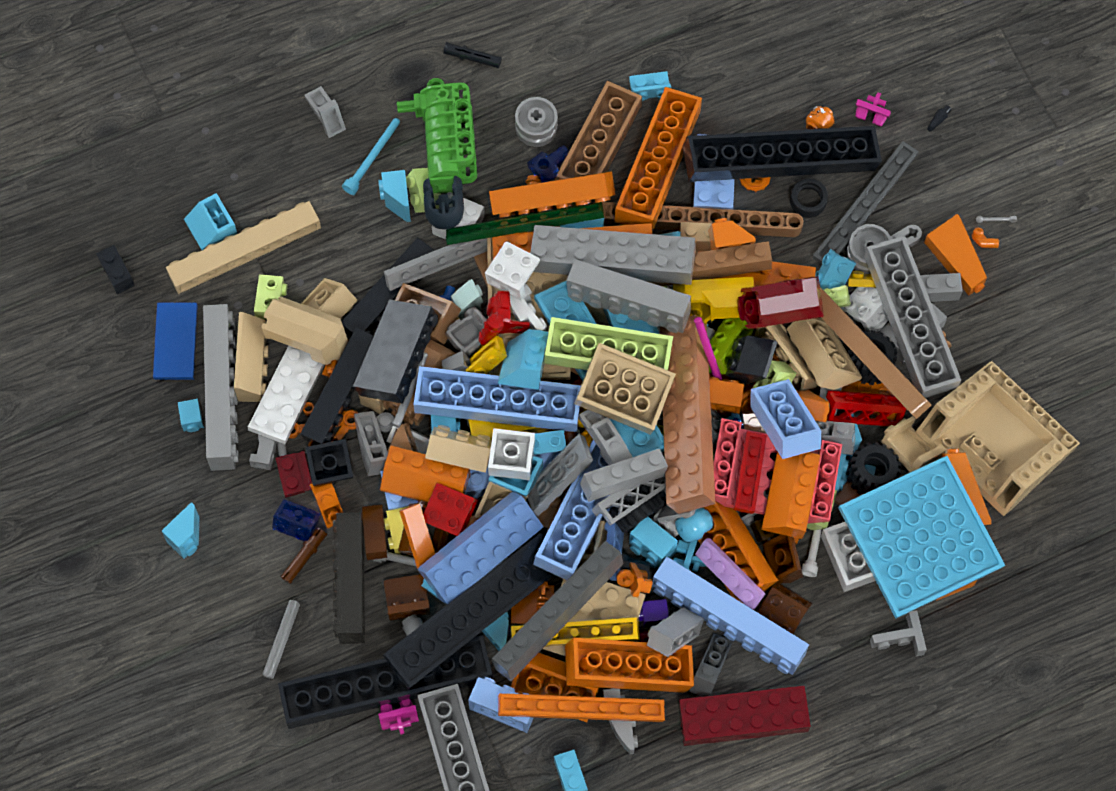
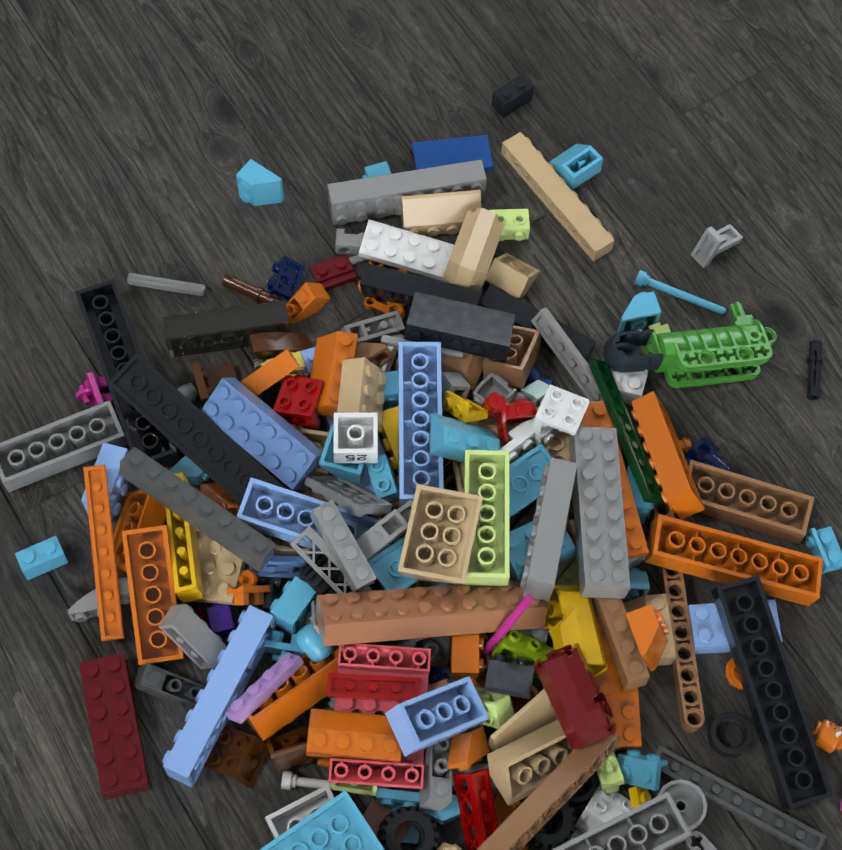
camera: 80 degrees right, 5 degrees down
black slope [306,439,353,486] -> none
light grey wheel [515,97,558,147] -> none

